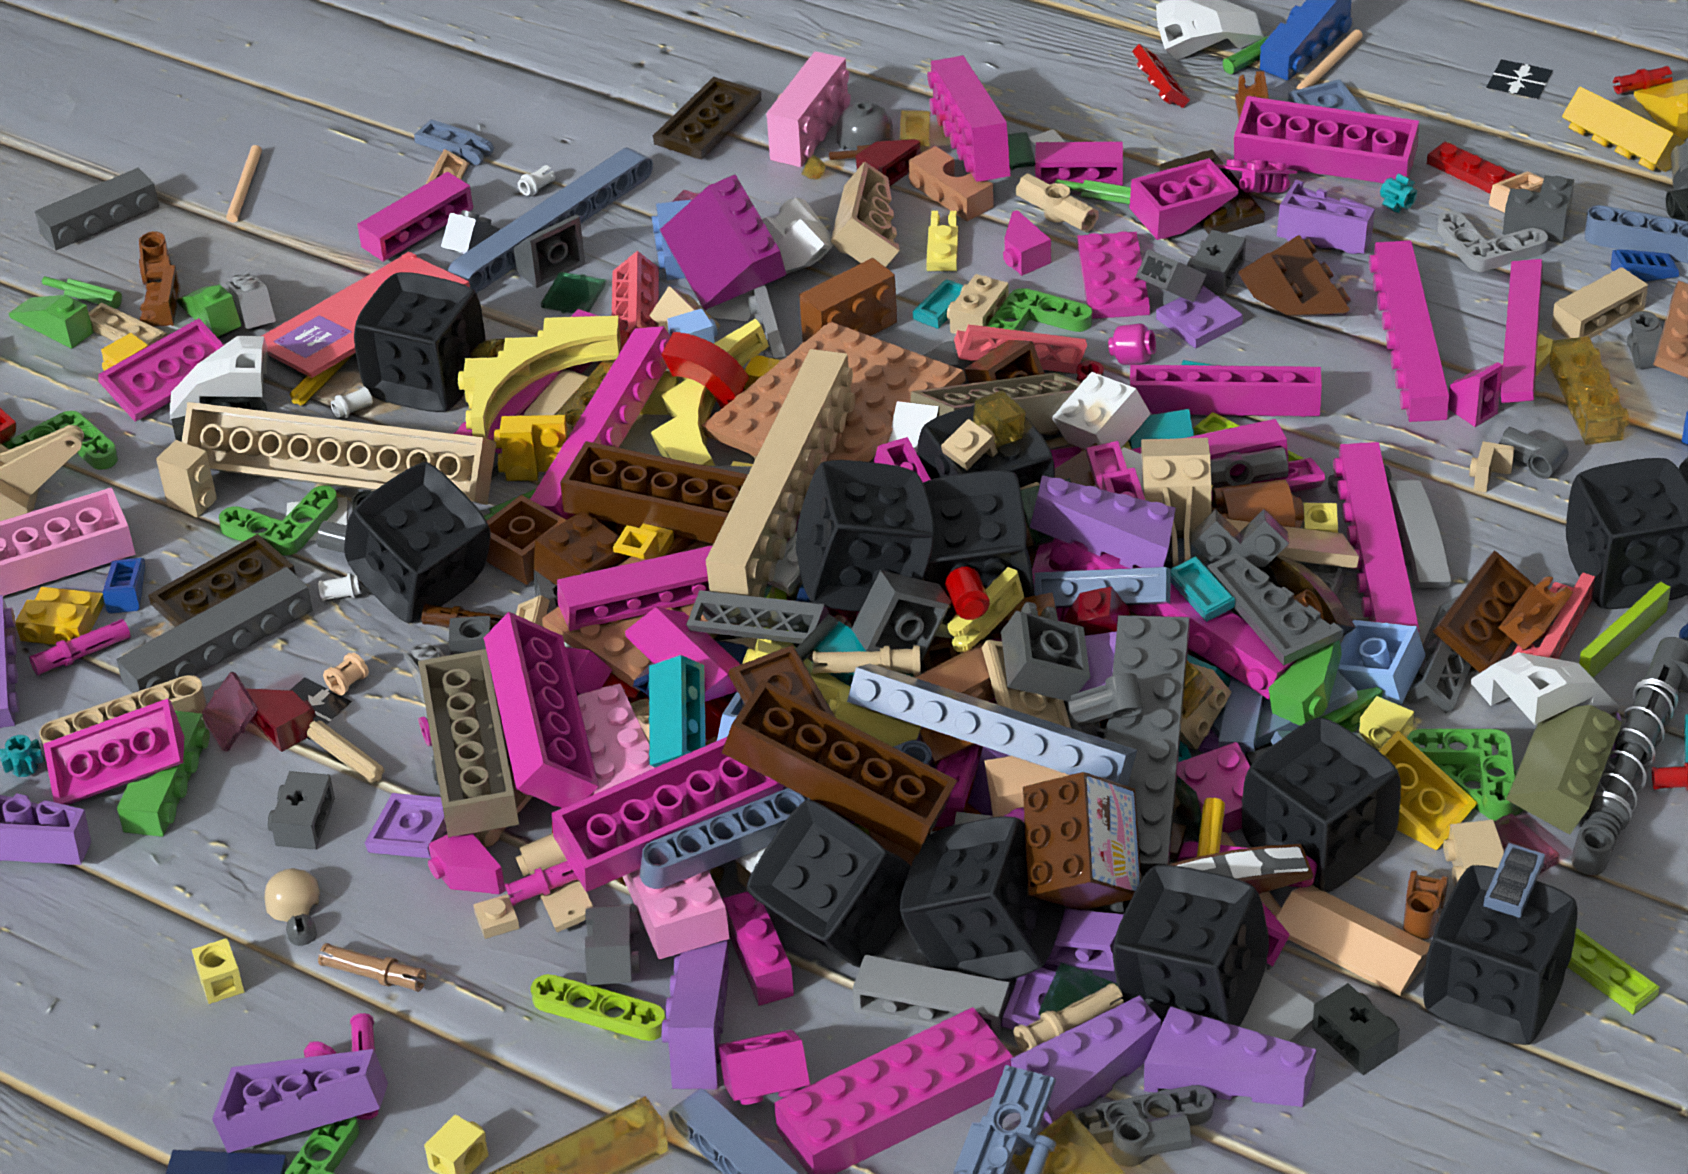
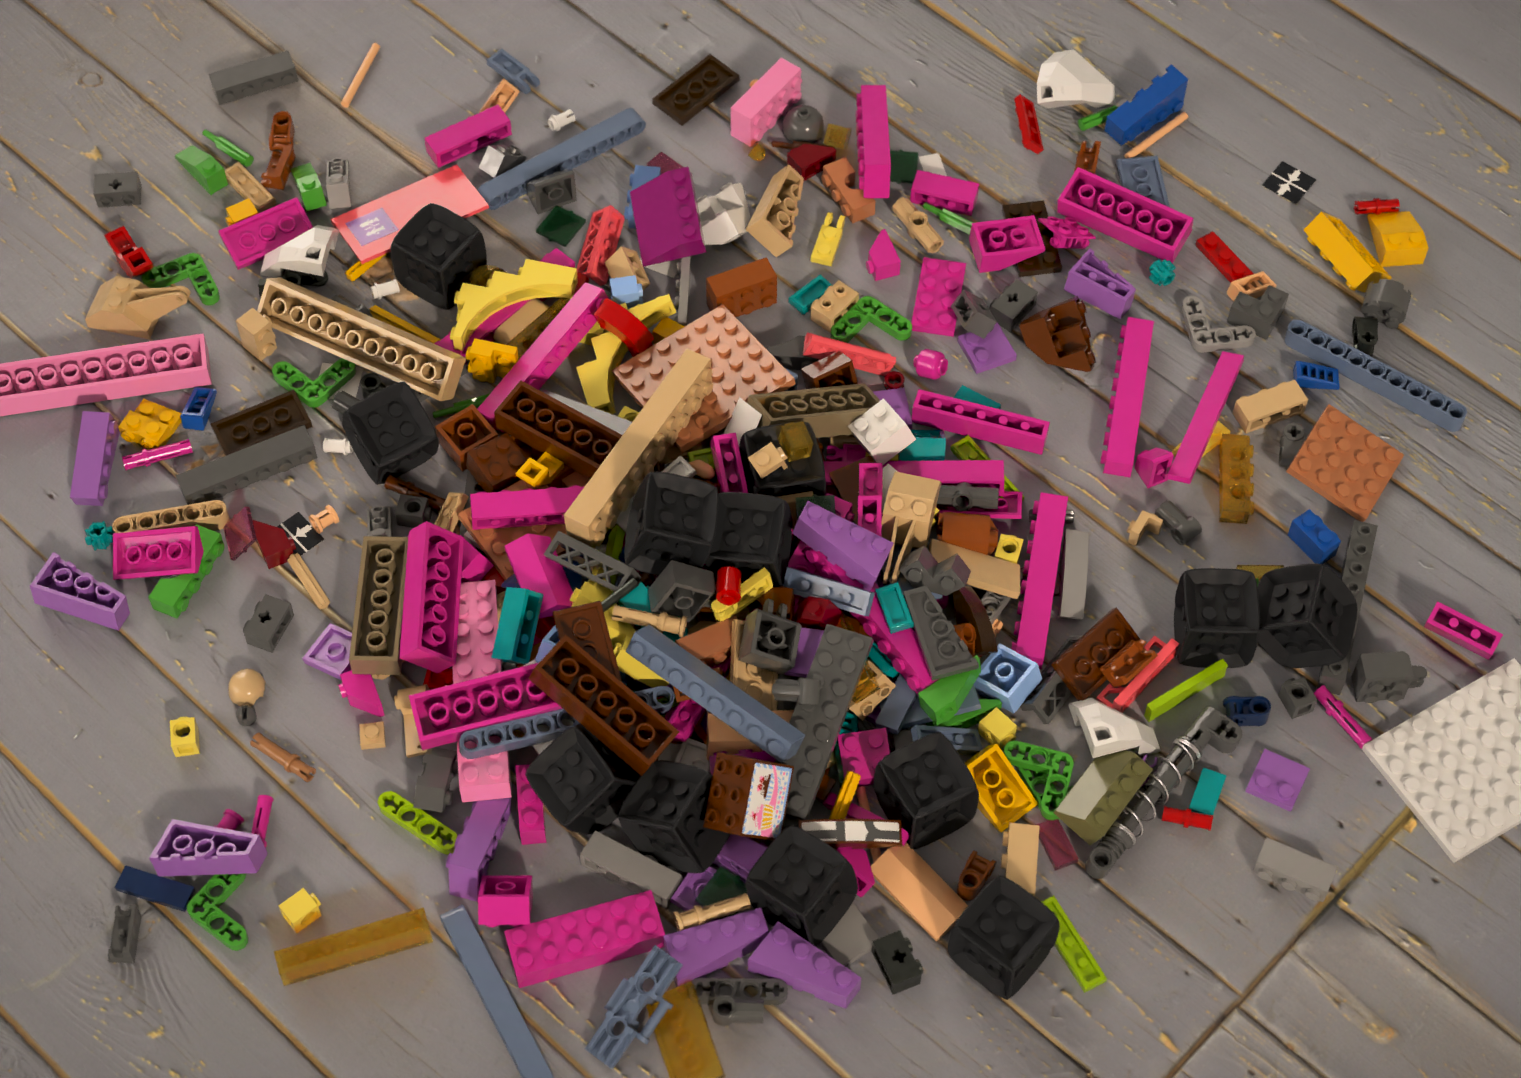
camera: 10 degrees right, 15 degrees up
dark pink pin [504,861,578,906] -> none
tile [1483,843,1545,918] -> none

